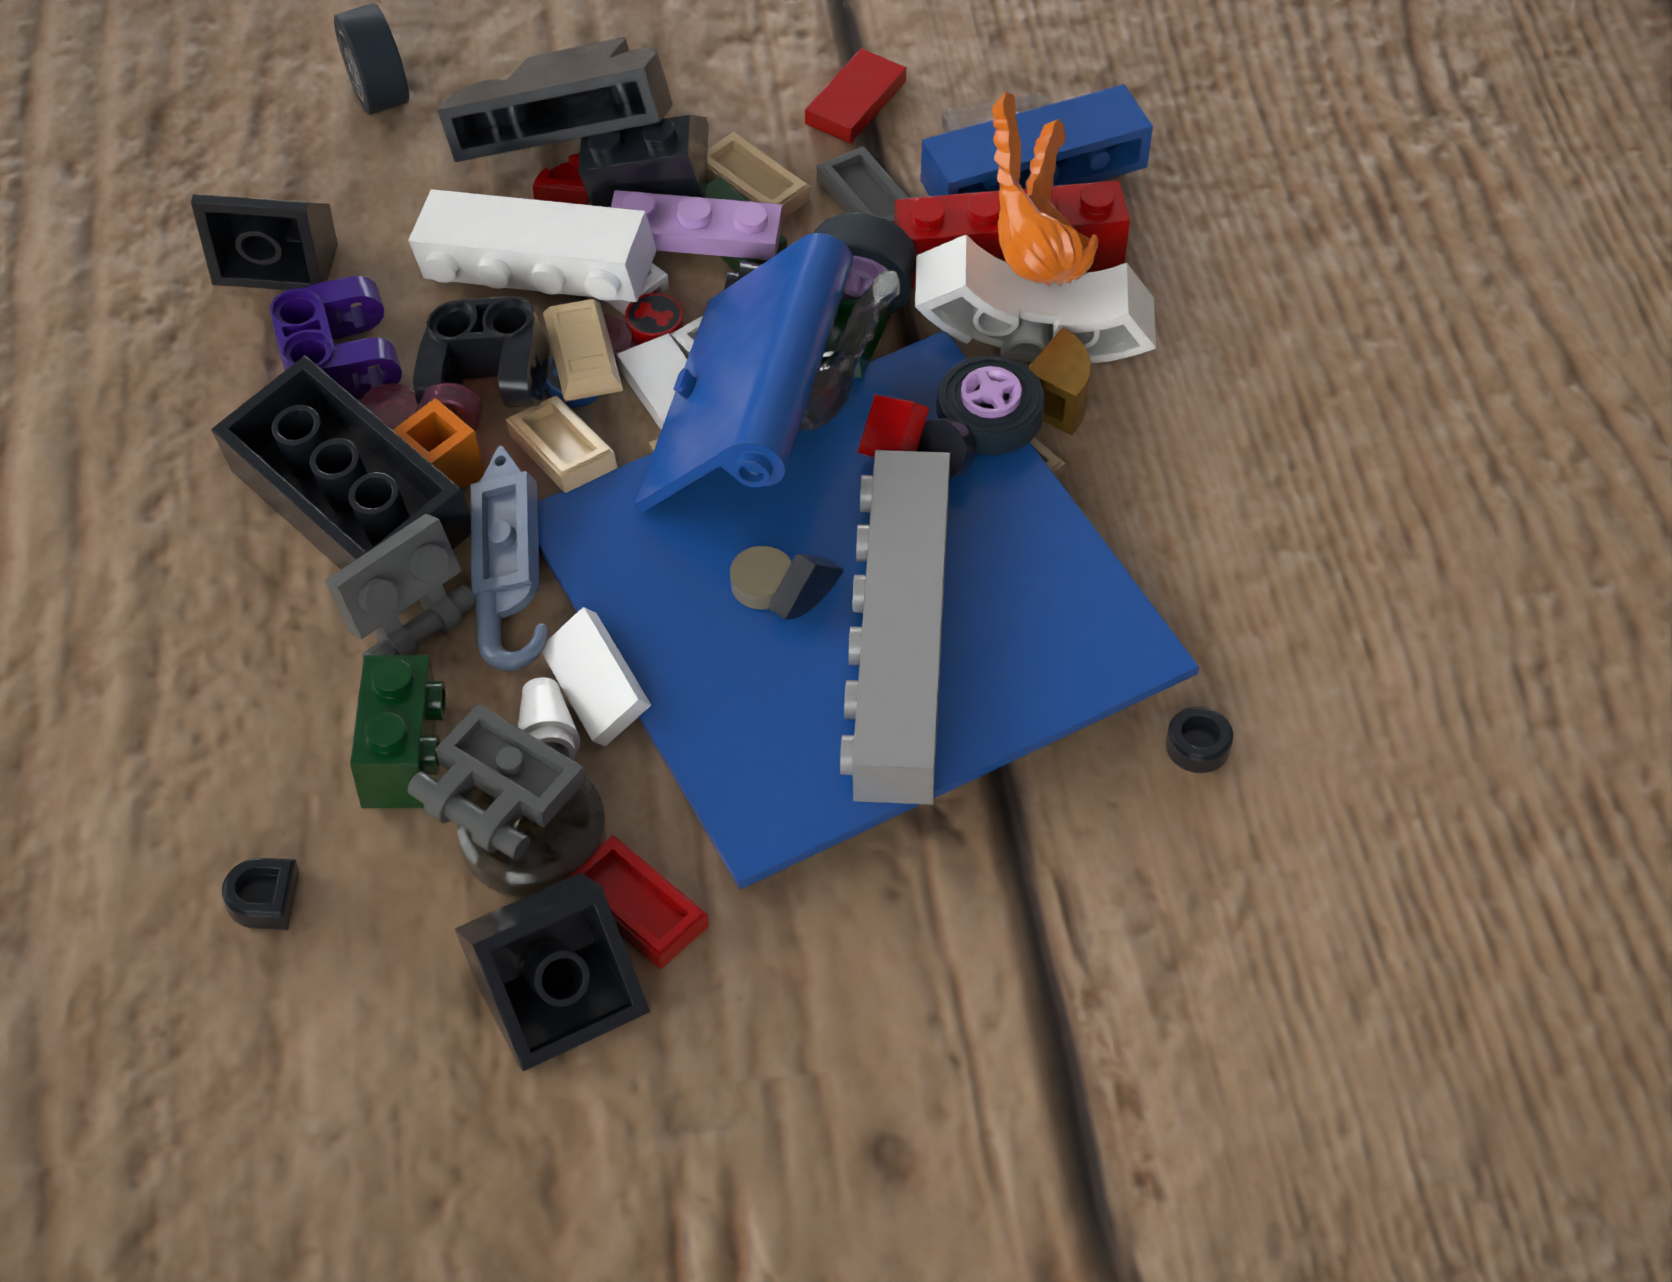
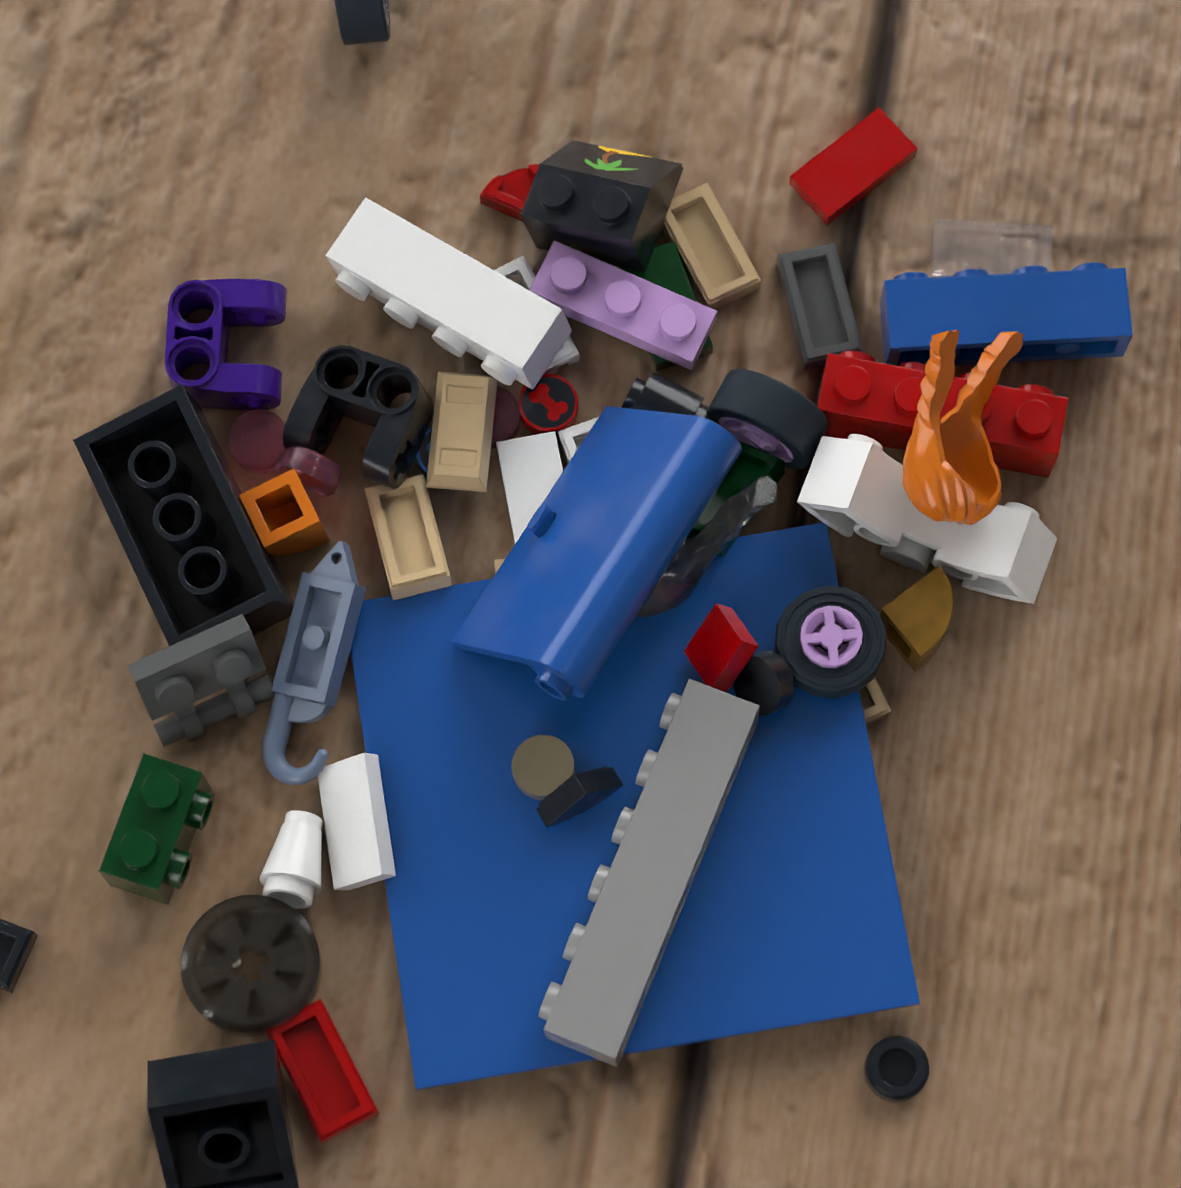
camera: 20 degrees right, 20 degrees up
black slope [191,194,338,290] -> none
dark grey plate [408,704,585,860] -> none
black brick [437,37,673,162] -> none

